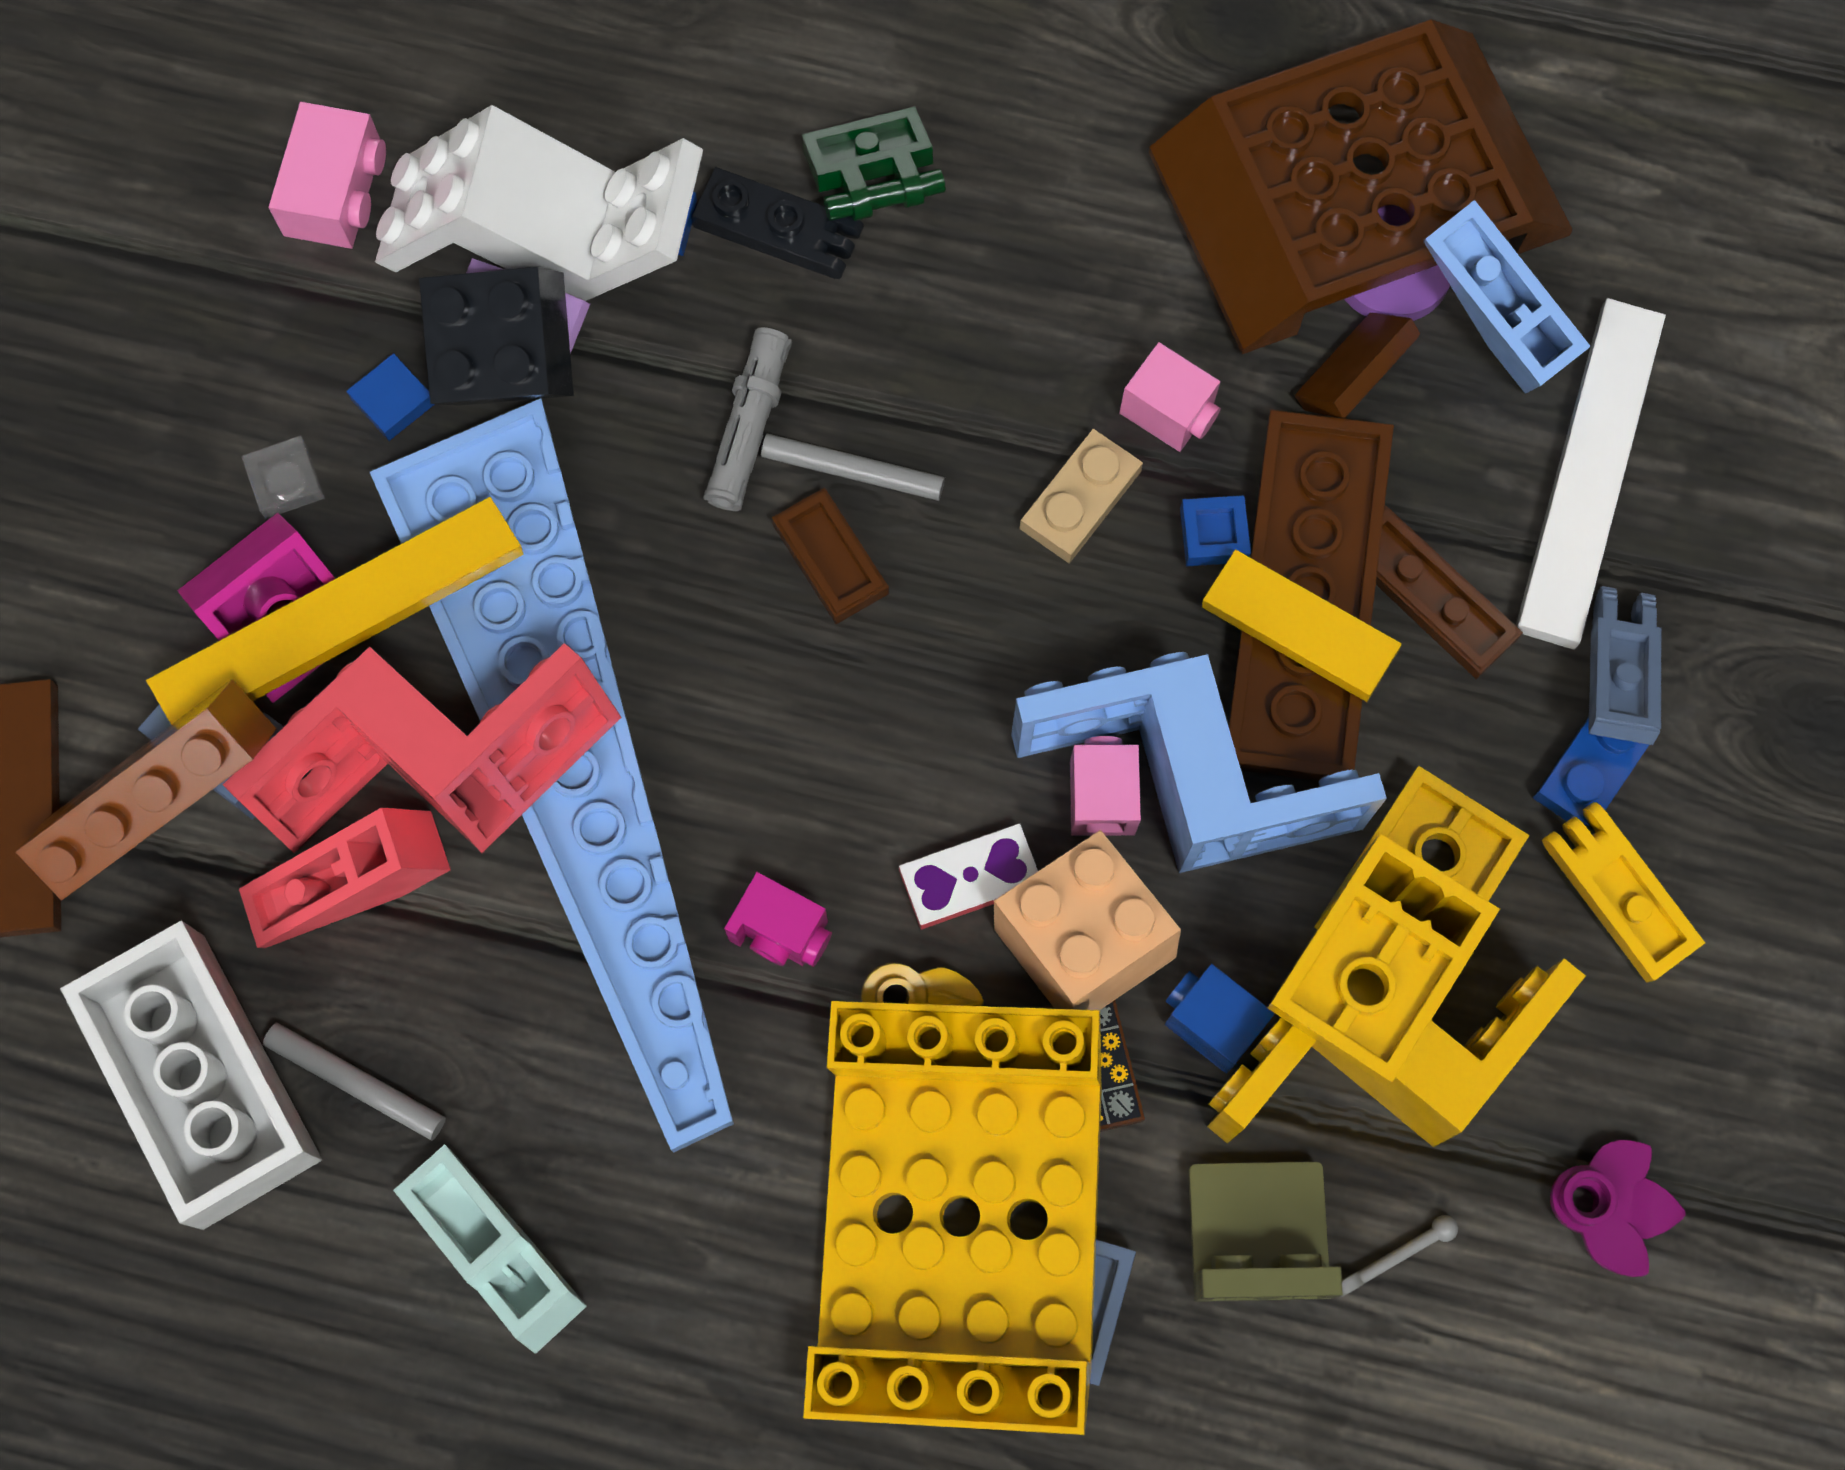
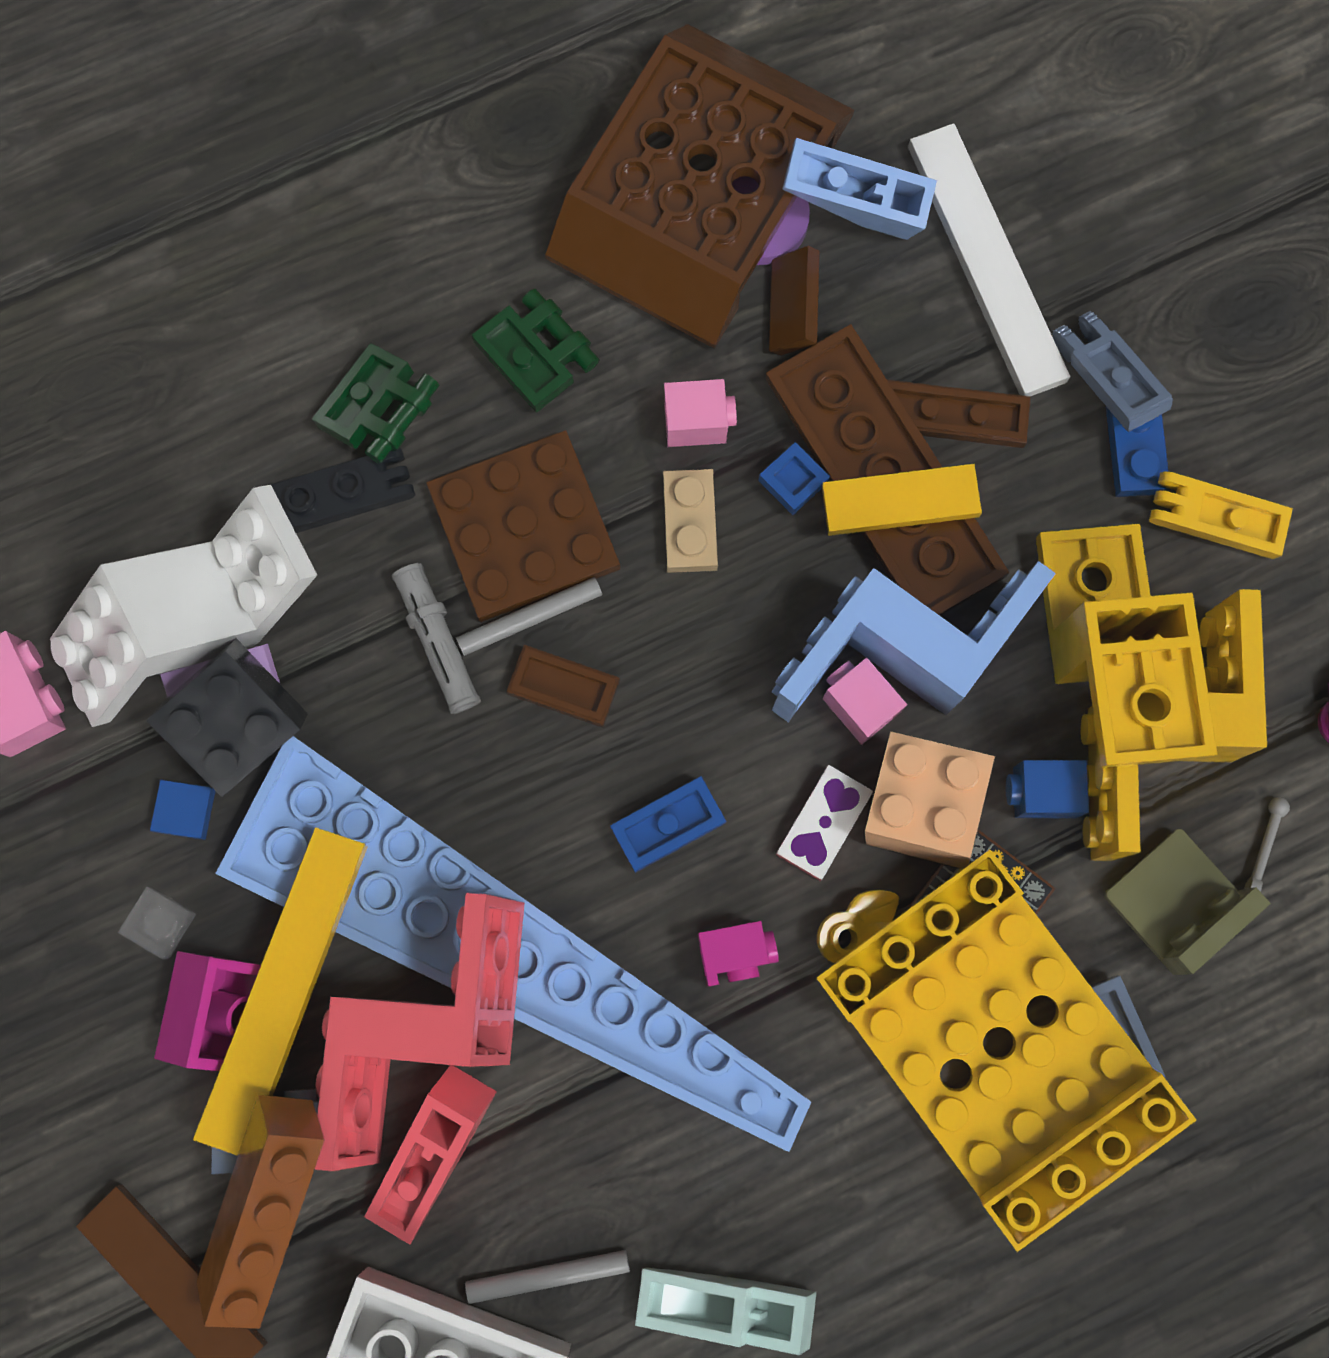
camera: 40 degrees left, 5 degrees up
none -> reddish brown plate [426,430,620,623]
none -> dark green plate [471,289,600,413]
none -> blue plate [610,776,727,873]

